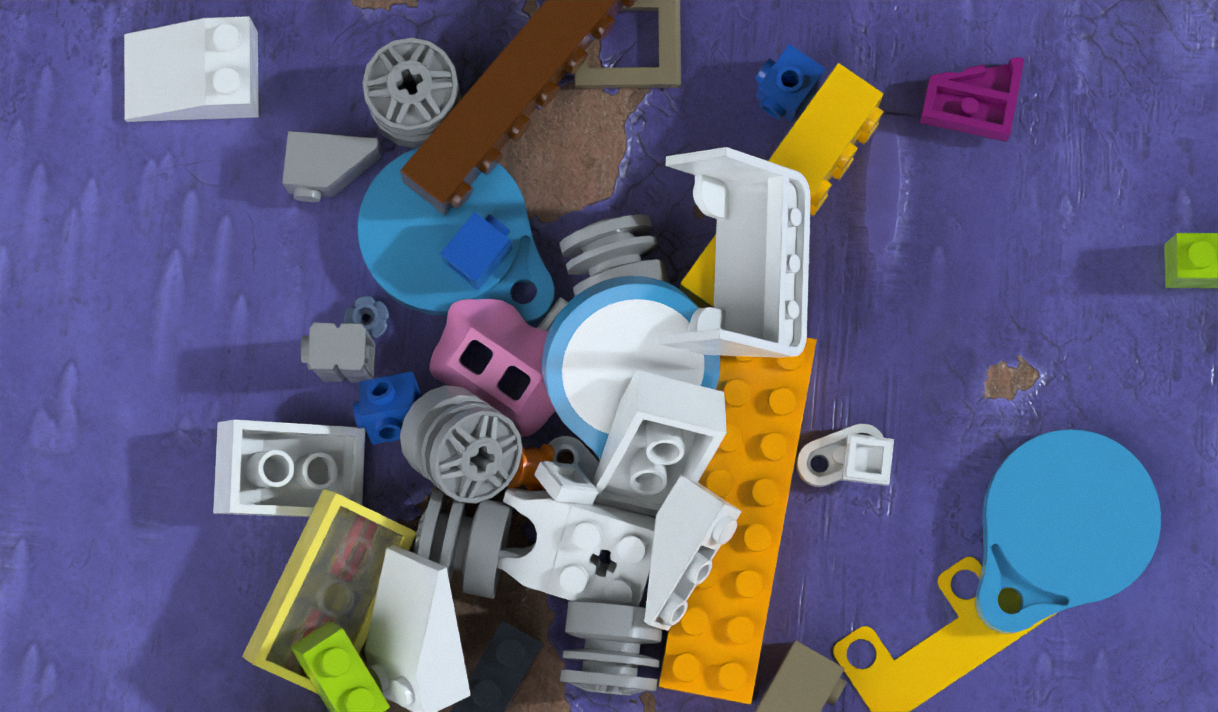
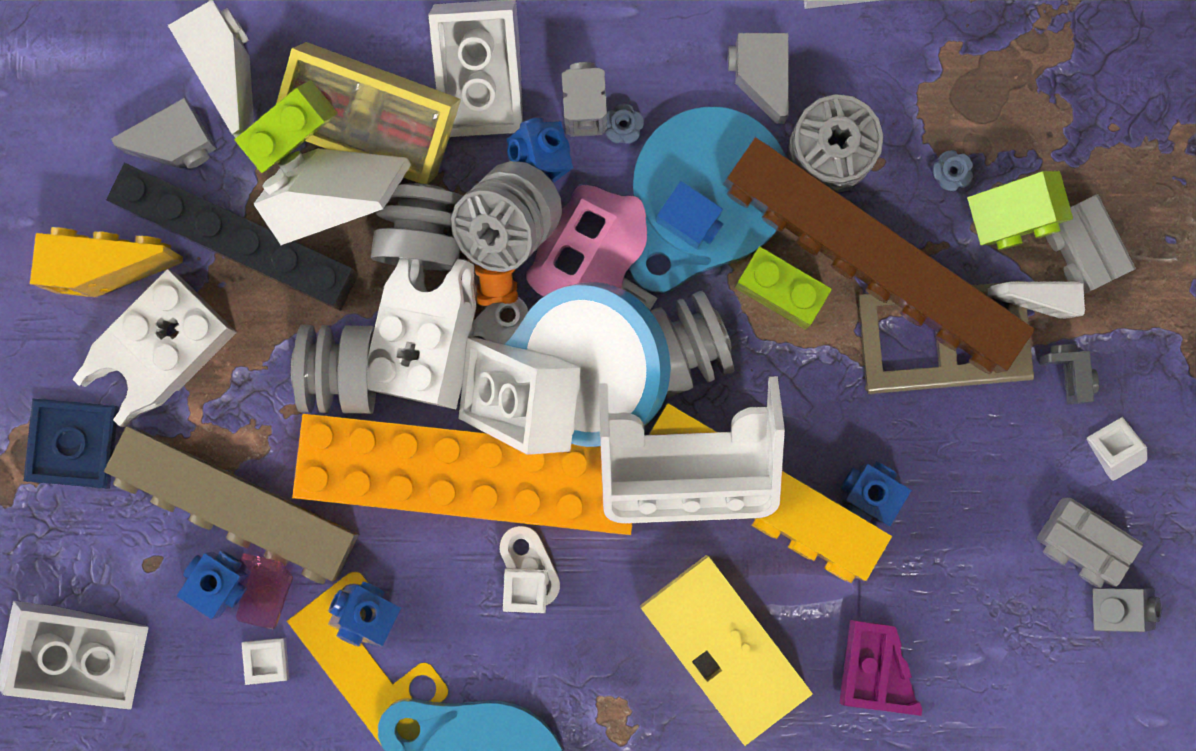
camera: 85 degrees right, 5 degrees up
white tile [534,461,598,505] -> none
white slope [644,475,742,631] -> none
none -> blue brick [328,582,401,647]
none -> light yellow brick [640,555,813,746]
none -> lime brick [735,246,832,330]

